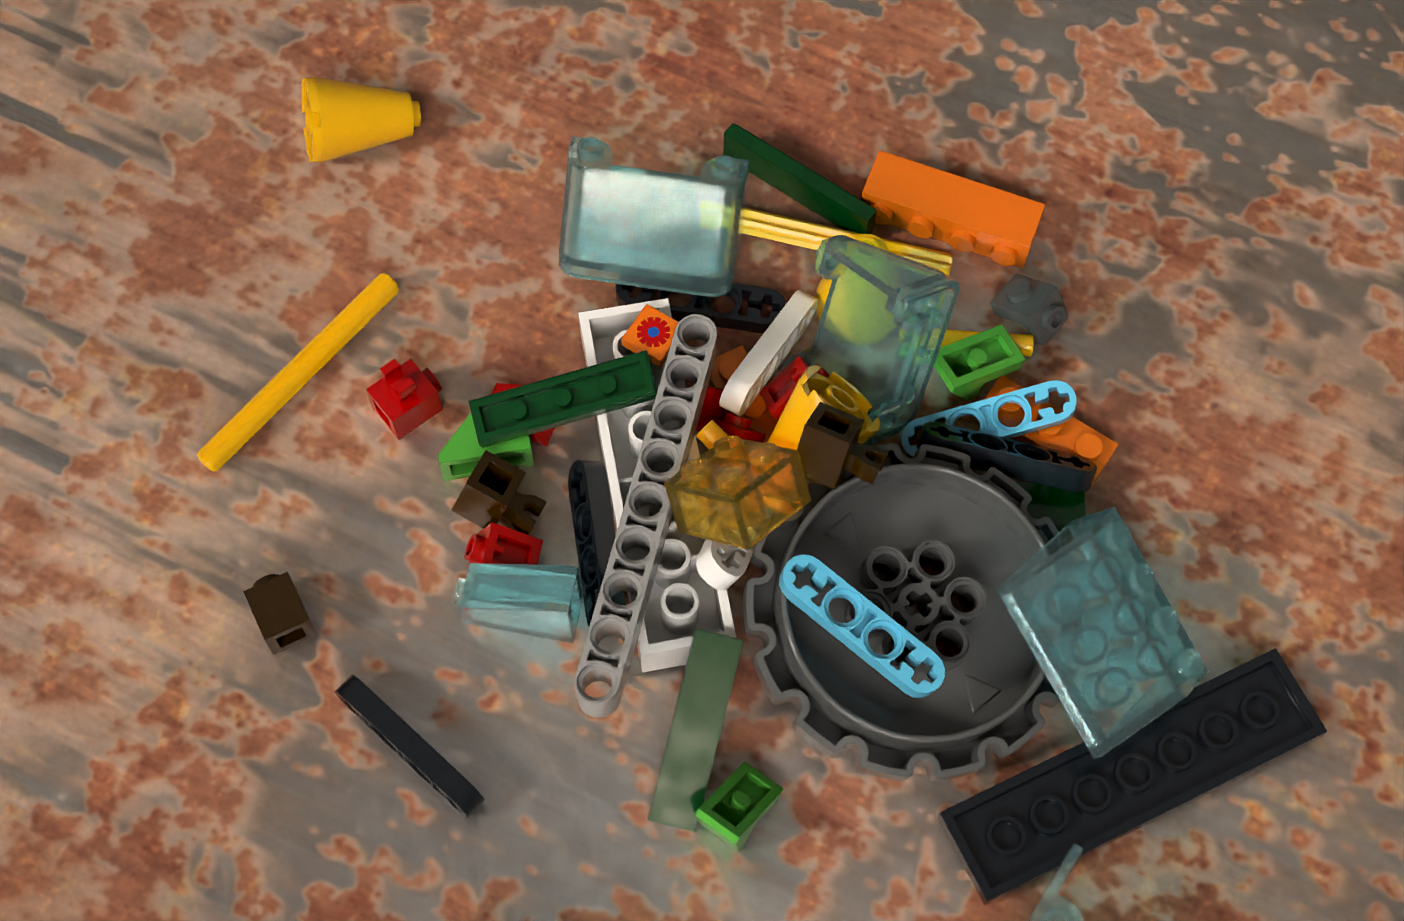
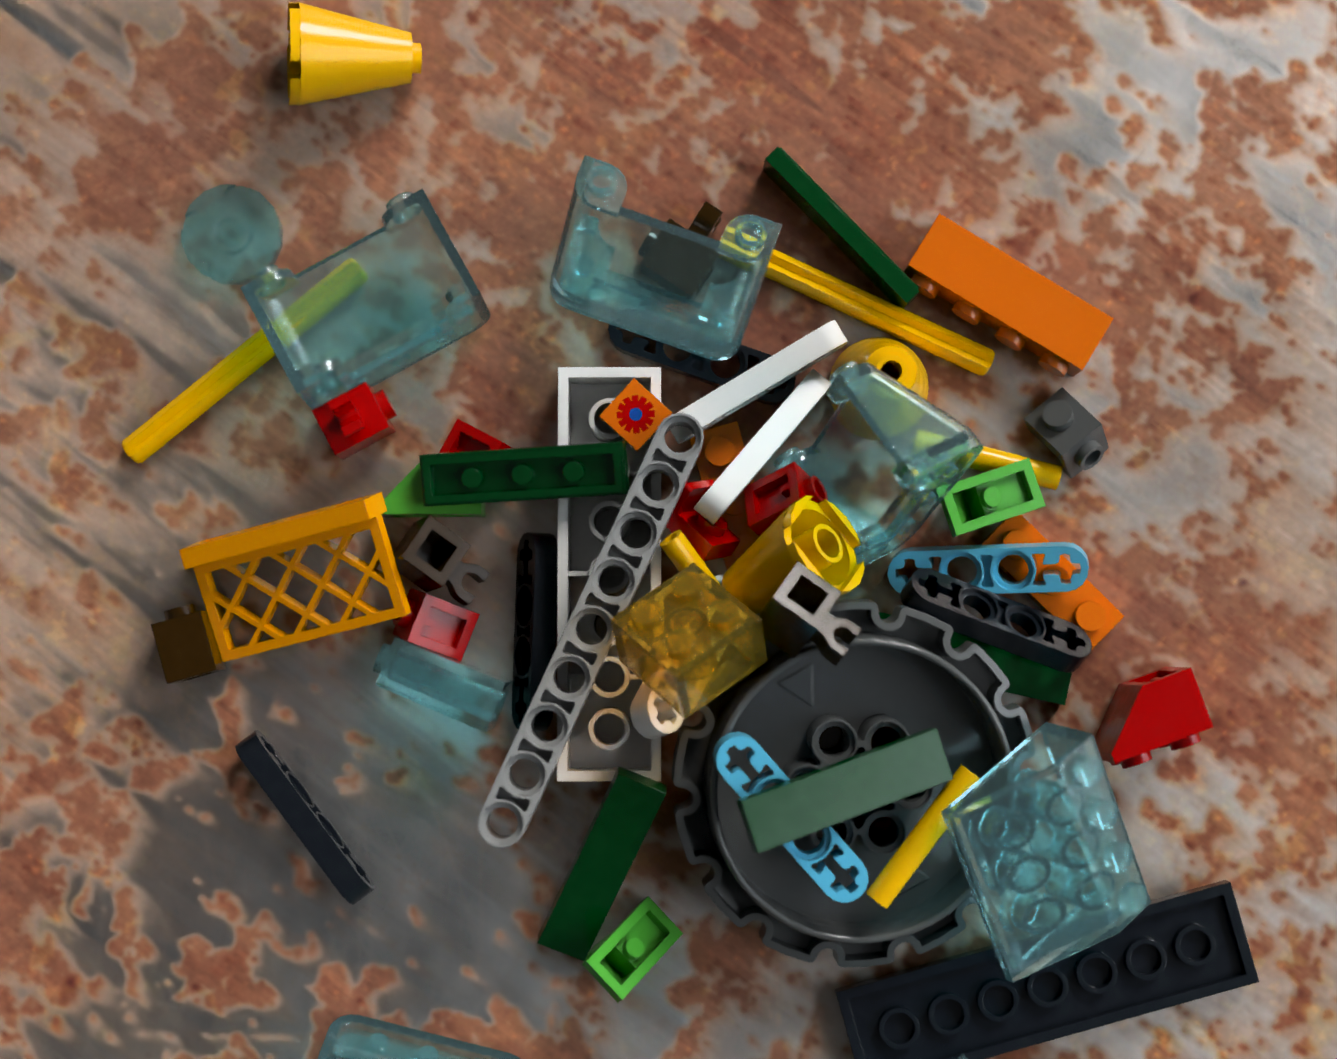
camera: 10 degrees right, 20 degrees up
none -> light orange fence [179,492,411,662]
none -> clear light blue tile [181,184,283,285]
none -> clear light blue windscreen [240,189,491,410]
none -> white beam [670,320,848,444]
none -> dark green tile [736,728,953,853]
none -> yellow piece [866,764,983,909]
none -> red slope [1090,667,1213,769]

